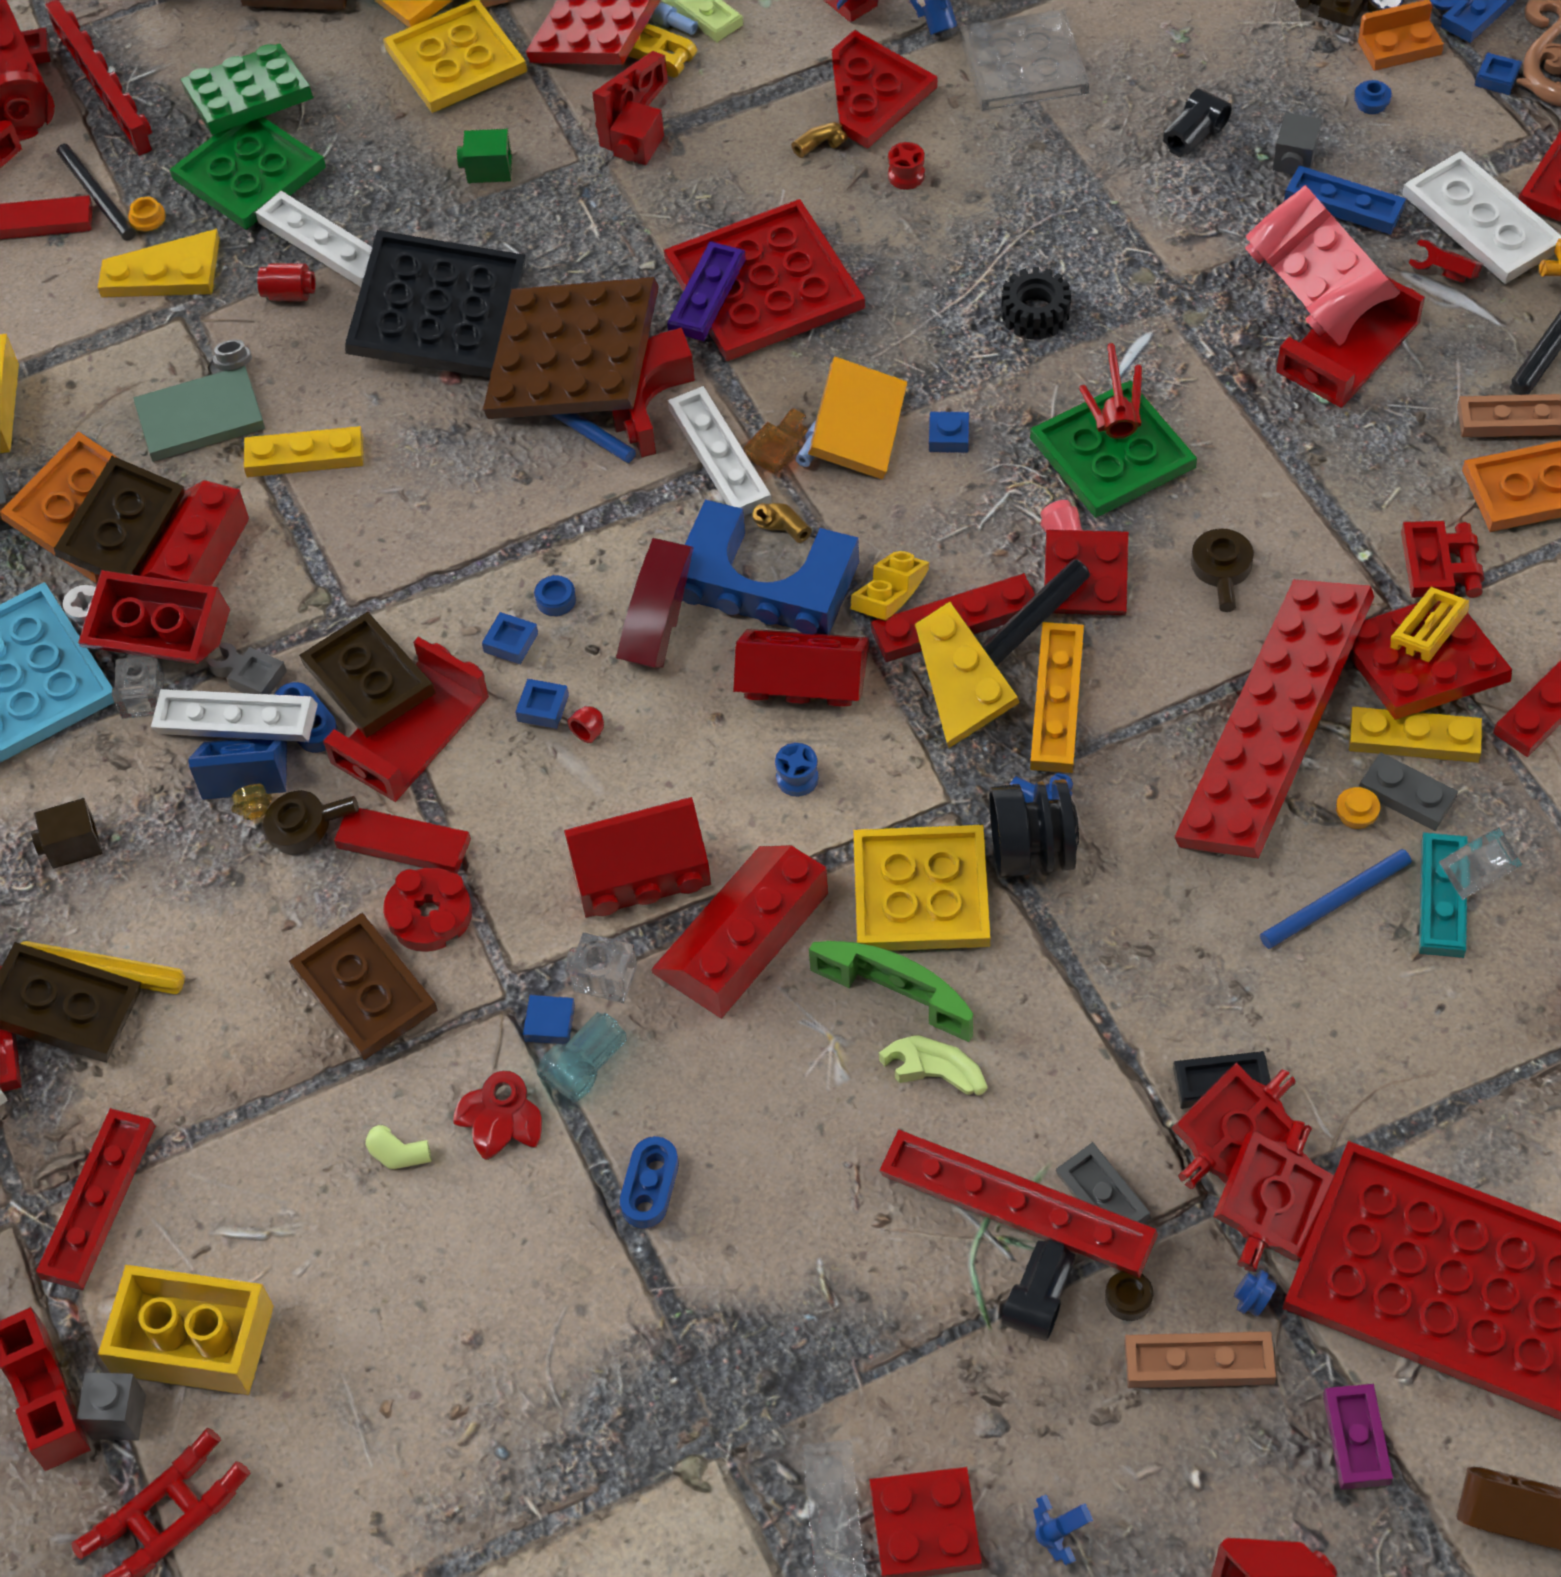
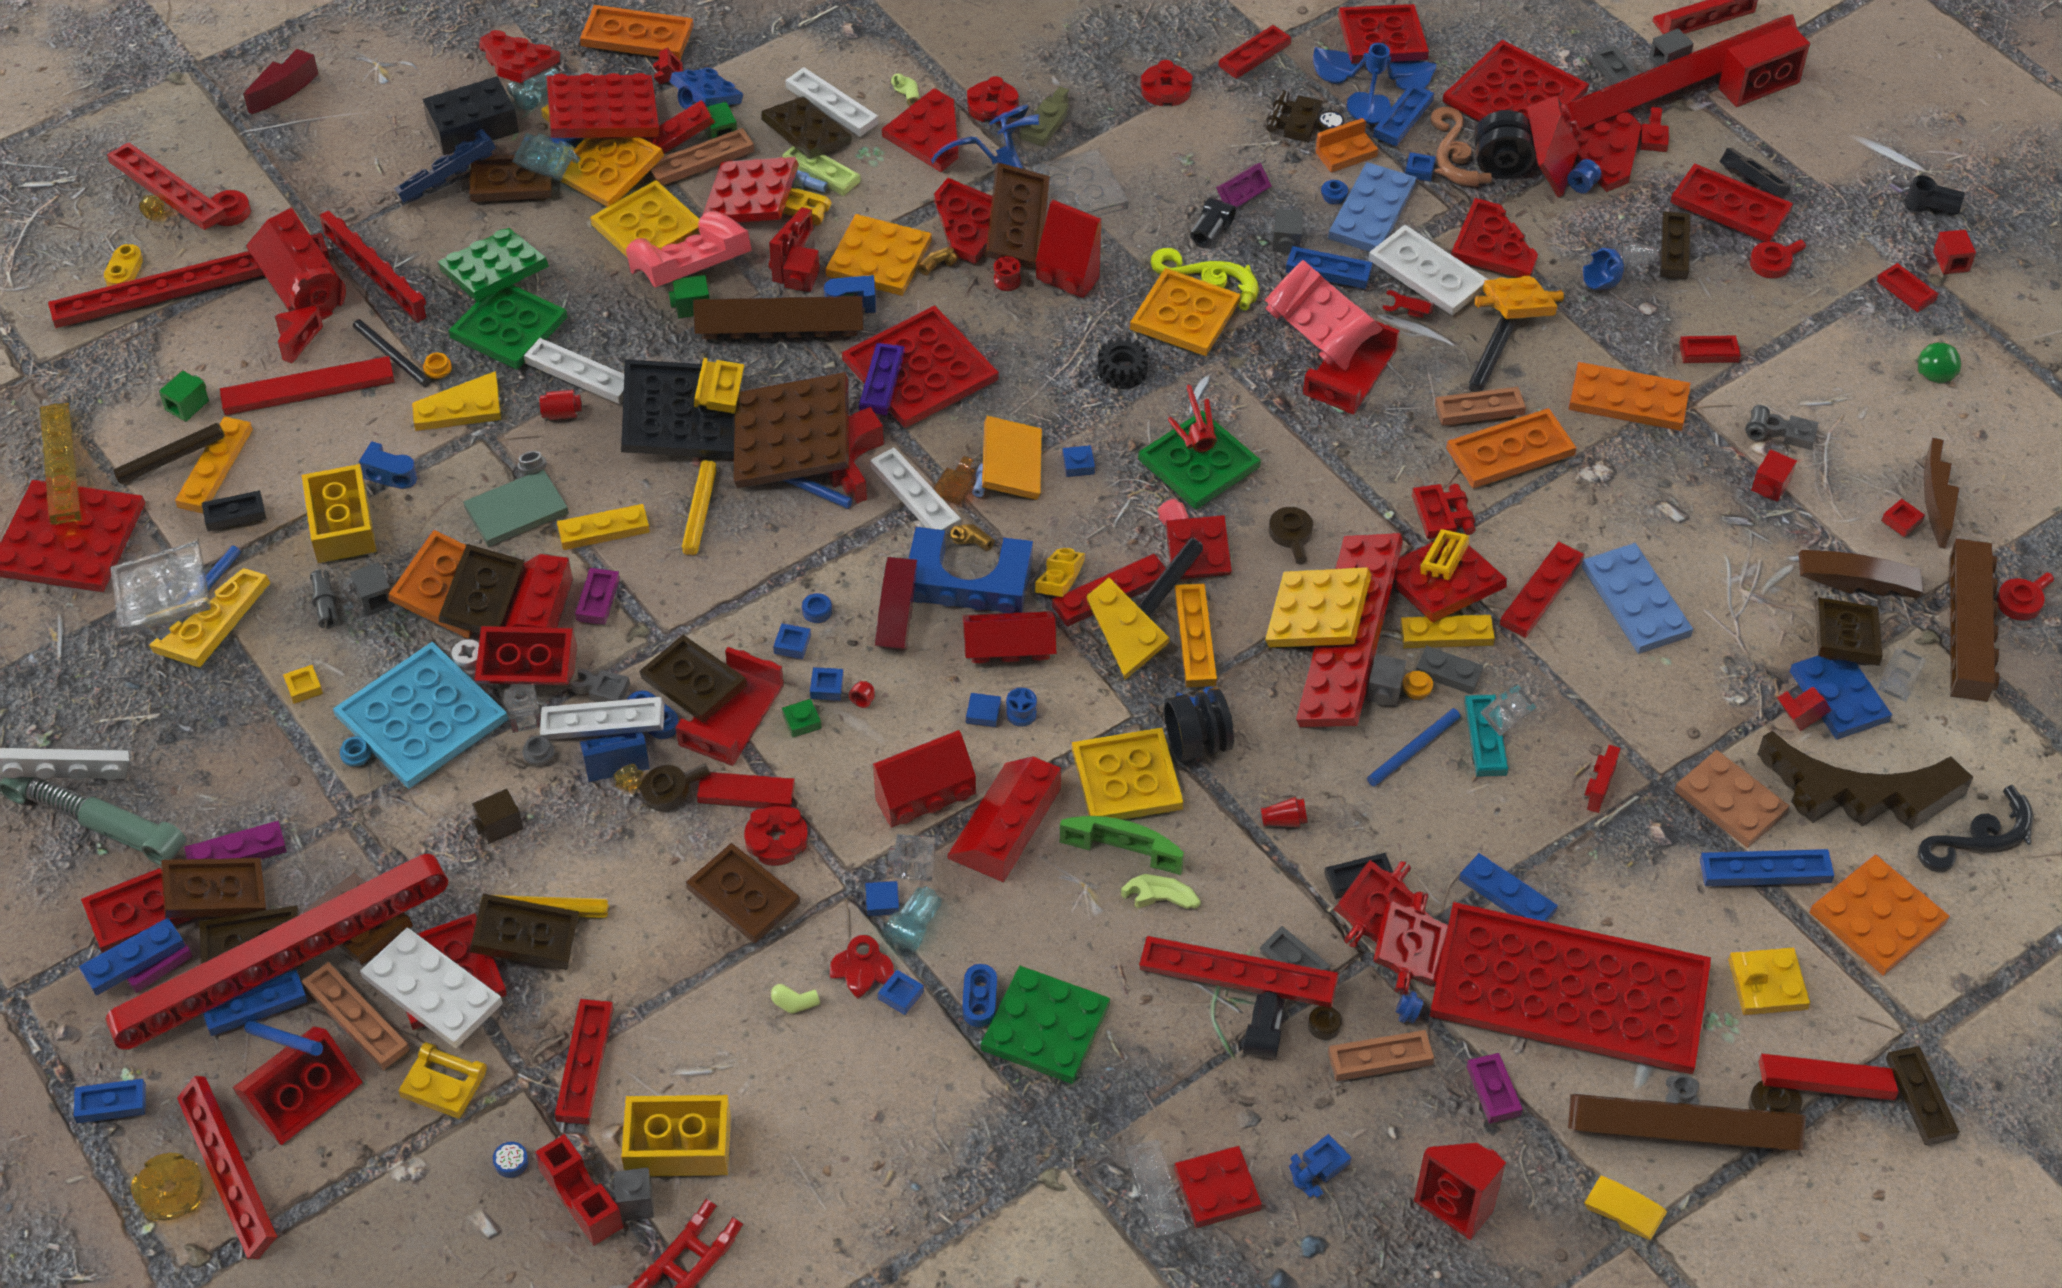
camera: 15 degrees left, 5 degrees down
none -> blue leg [358,441,417,489]
none -> flat silver plate [522,736,554,766]
none -> magenta plate [575,568,620,625]
none -> coral piece [626,211,752,288]
none -> yellow axle [682,460,717,556]
none -> reddish brown brick [693,296,864,339]
none -> yellow plate [694,358,744,413]
none -> green plate [782,698,822,738]
none -> blue leg [824,275,876,313]
none -> light orange plate [826,214,932,296]
none -> blue plate [878,970,924,1015]
none -> blue tile [966,693,1001,727]
none -> green plate [981,965,1110,1084]
none -> reddish brown plate [985,163,1050,270]
none -> red slope [1036,200,1101,298]
none -> light orange plate [1130,268,1241,356]
none -> neon yellow plant [1151,248,1259,311]
none -> magenta plate [1216,162,1272,208]
none -> red cone [1261,796,1308,828]
none -> yellow plate [1265,567,1371,647]
none -> blue plate [1302,1134,1352,1183]
none -> medium blue plate [1328,162,1417,252]
none -> flat silver brick [1367,654,1407,707]
none -> blue plate [1459,853,1558,922]

